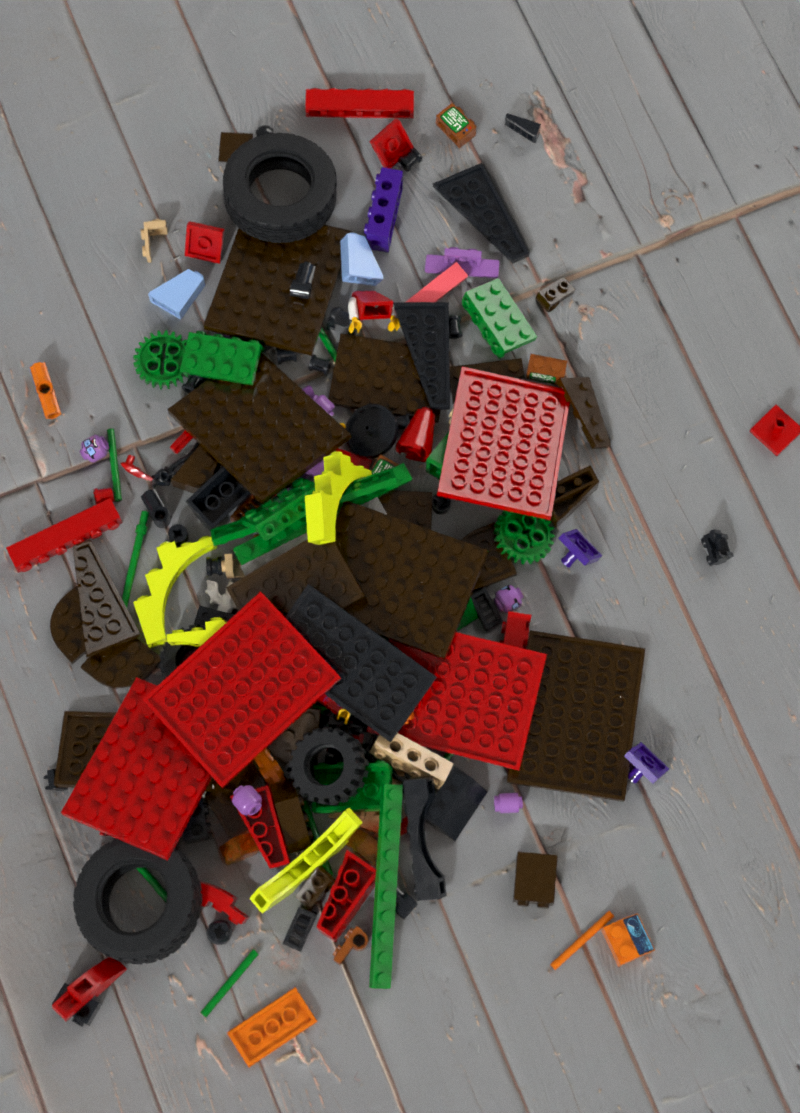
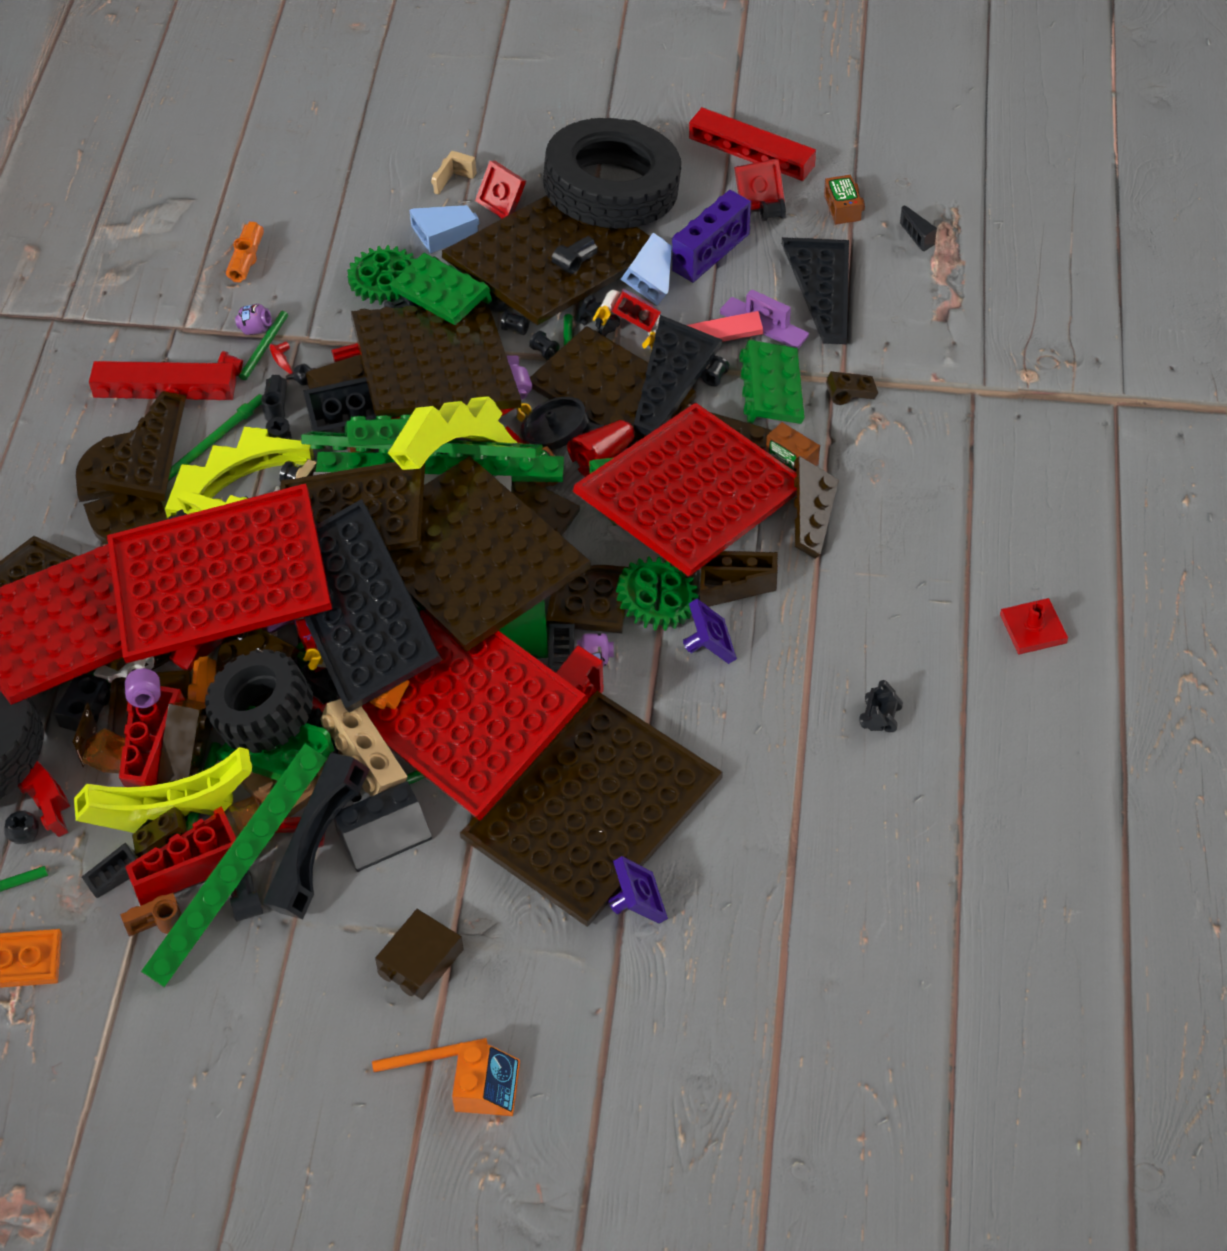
camera: 30 degrees right, 20 degrees down
black wheel [432,493,451,515] -> none
medium lavender brick [494,793,523,813] -> none

